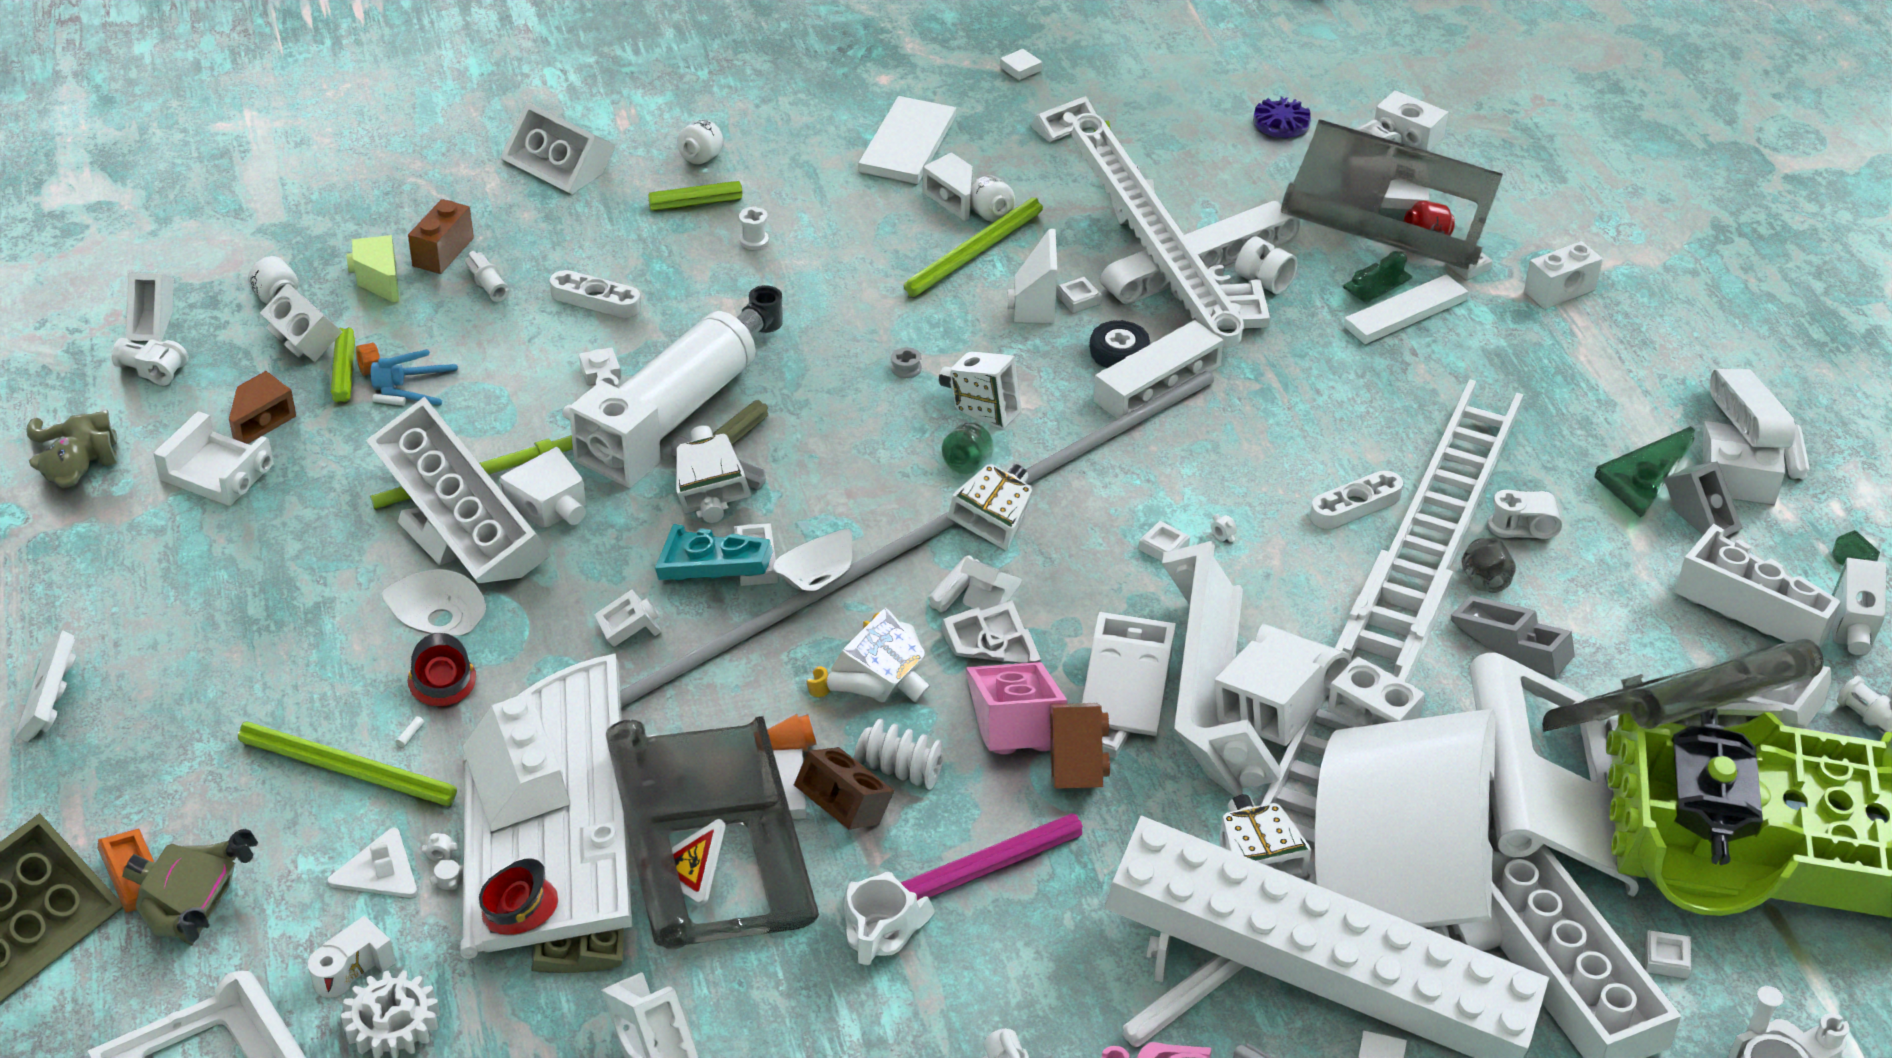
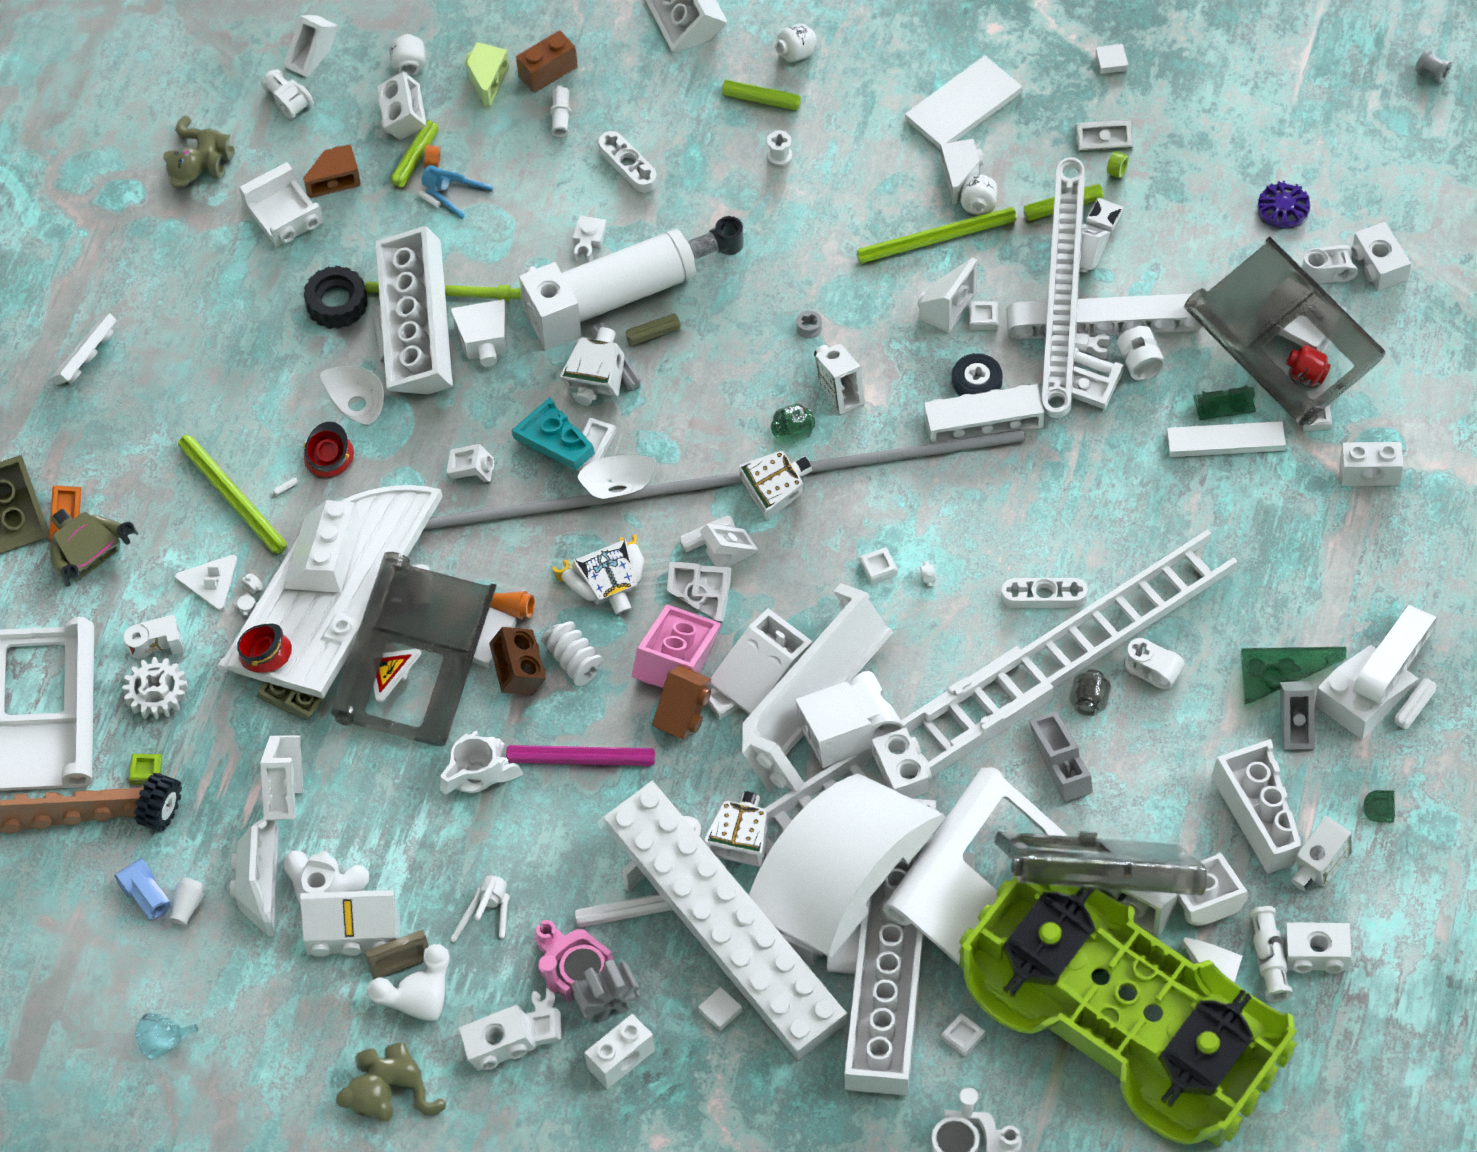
camera: 35 degrees right, 15 degrees up
none -> black tyre [304,266,368,329]
none -> lime axle [1023,184,1104,221]

